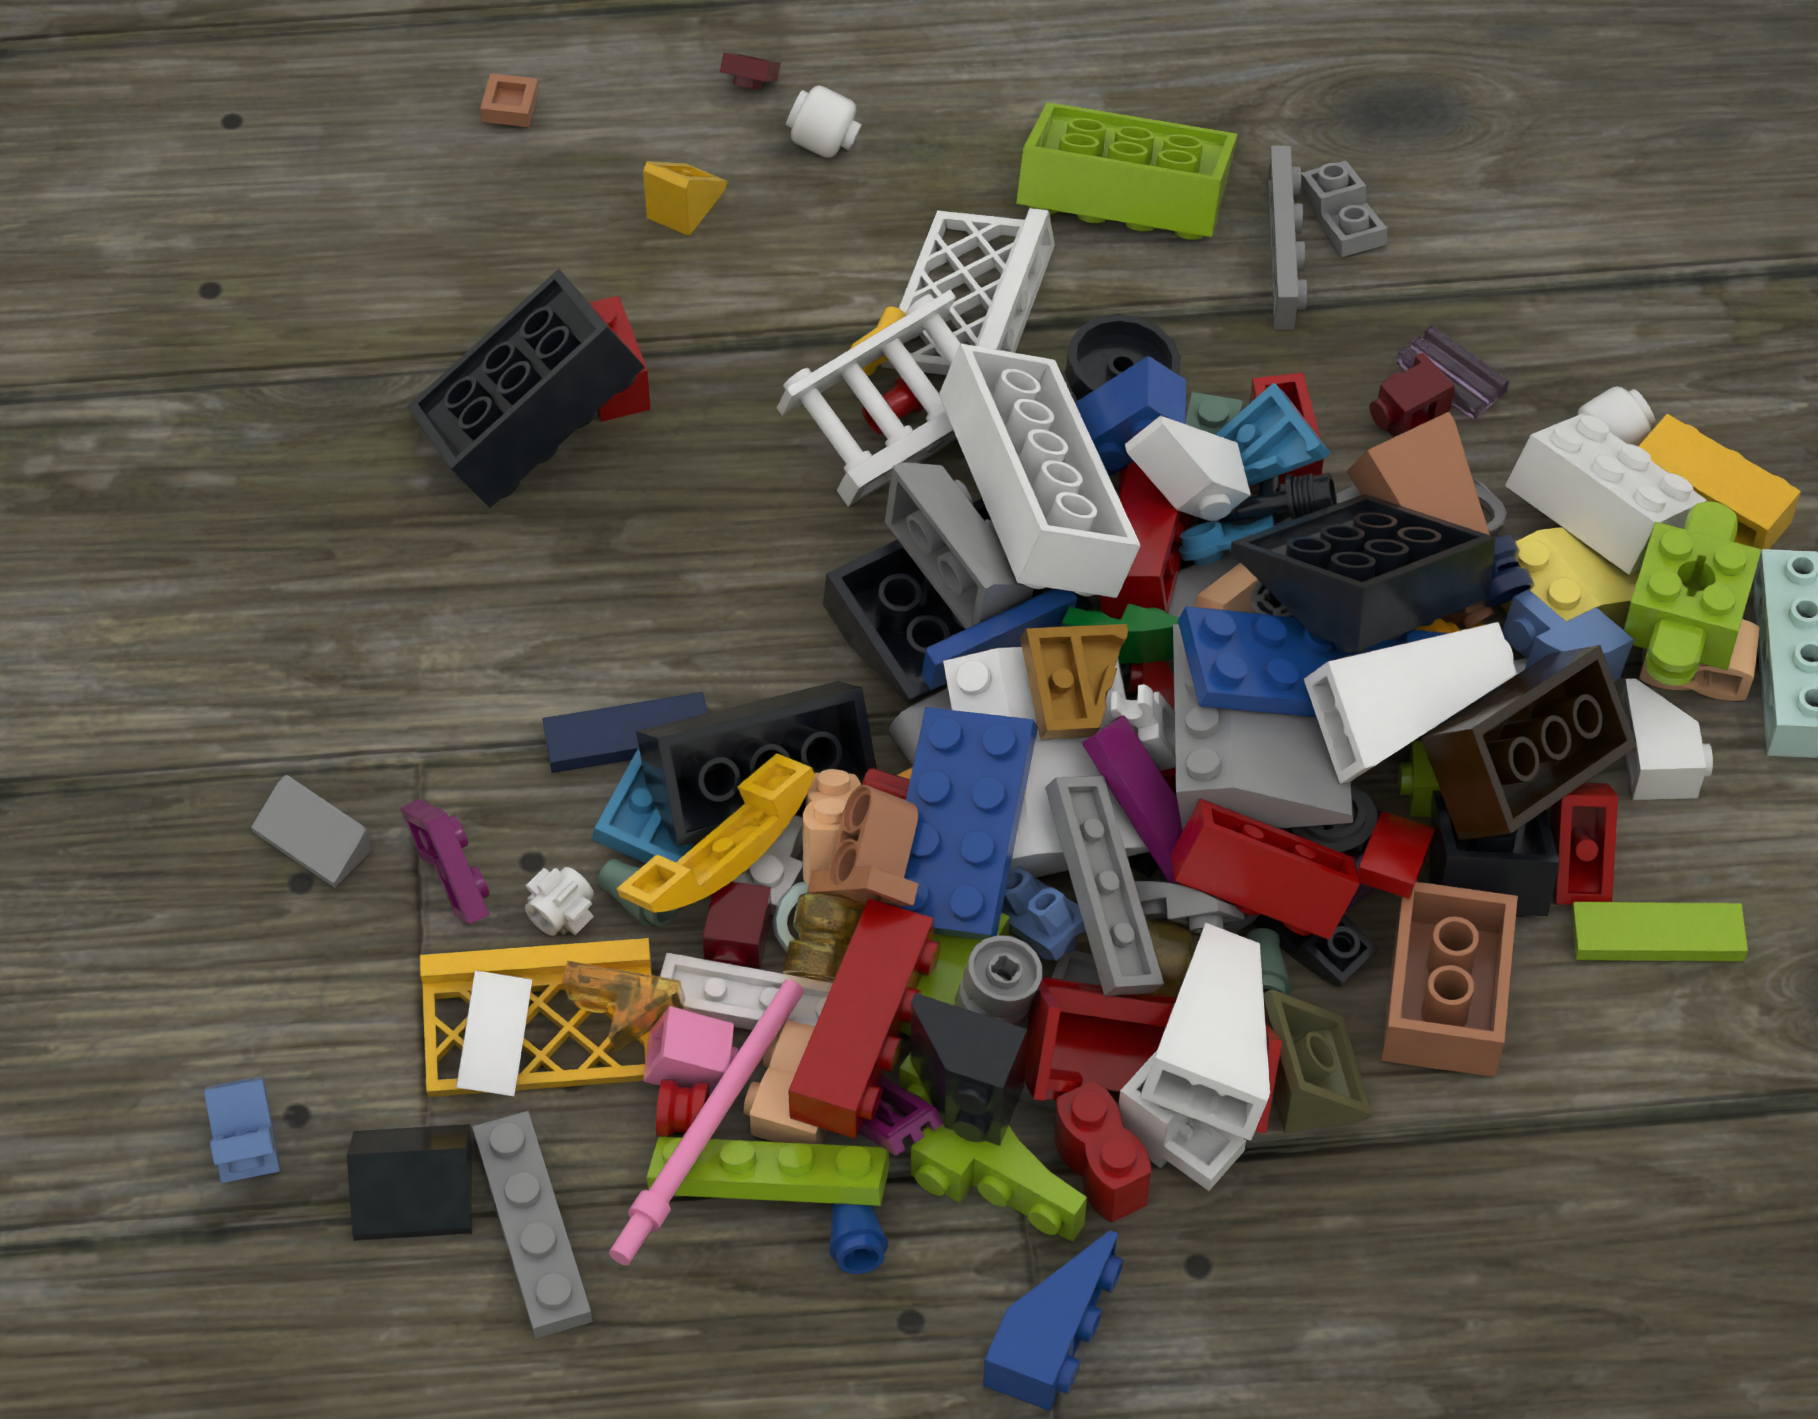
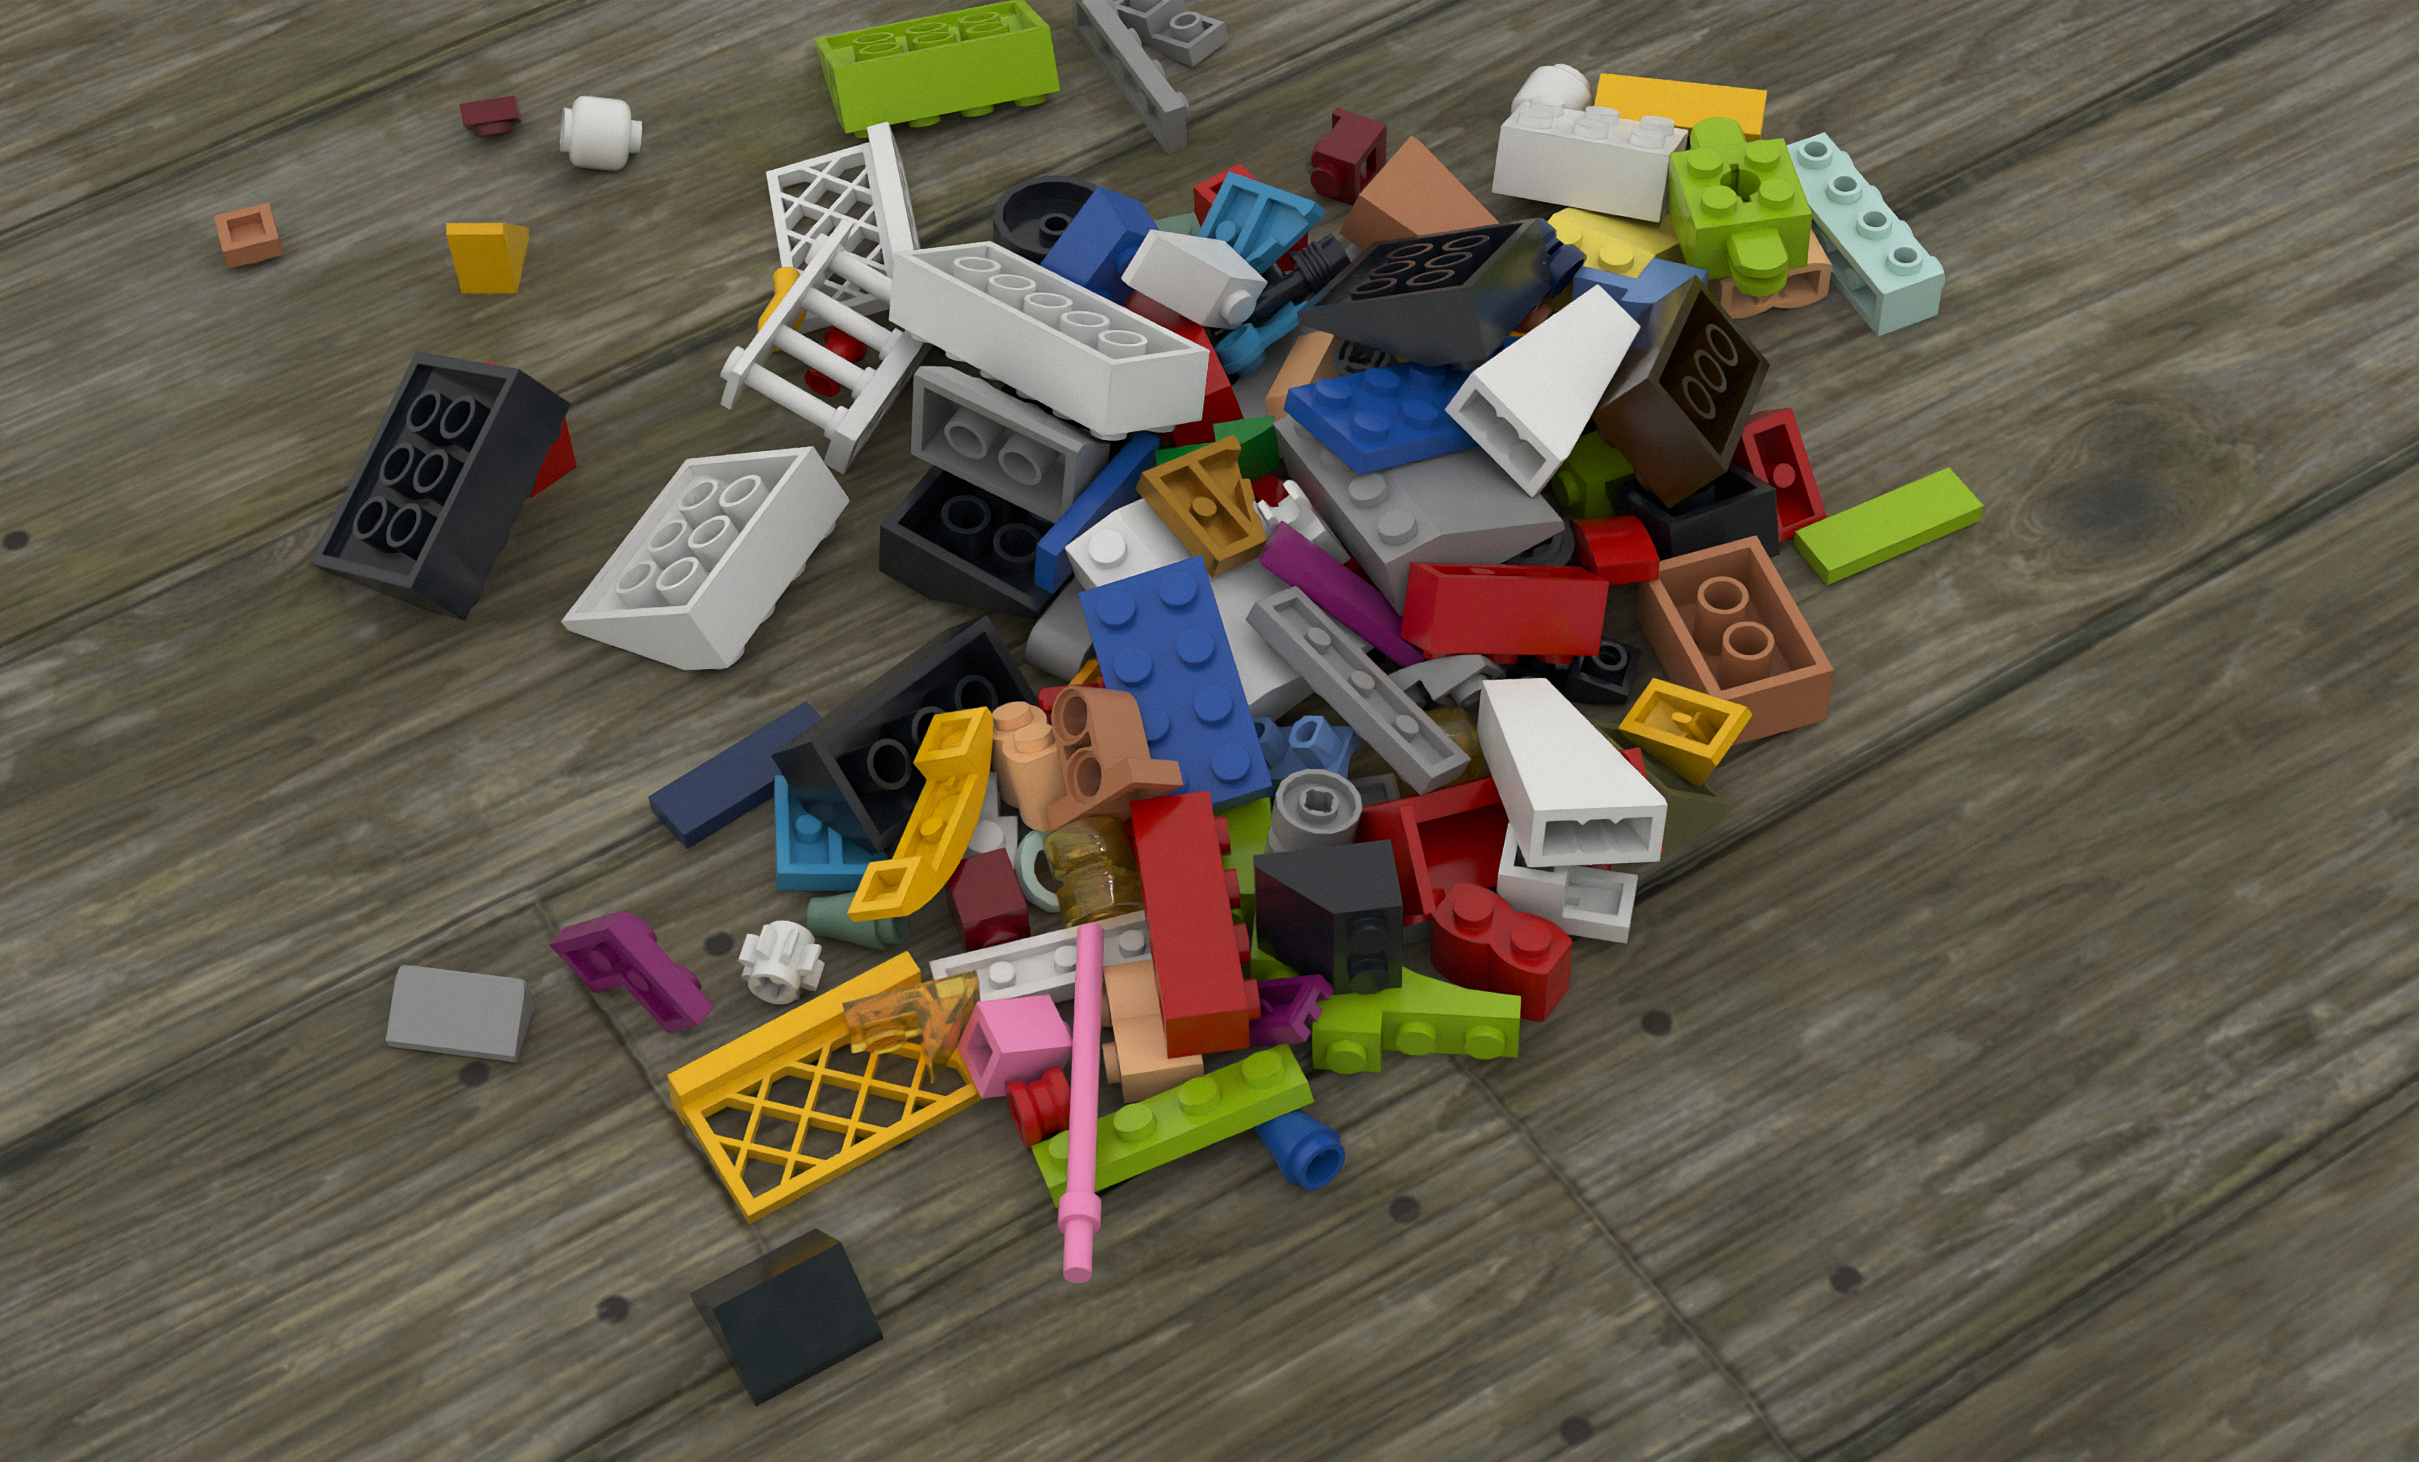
camera: 25 degrees left, 5 degrees down
medium blue brick [204,1076,280,1183] -> none
white slope [456,970,532,1096] -> none
light grey plate [472,1111,593,1339] -> none
blue slope [983,1230,1124,1411] -> none
clear purple tile [1396,325,1509,420] -> none
white slope [1620,679,1713,800] -> none
none -> white slope [561,446,850,670]
none -> yellow slope [1618,678,1753,788]

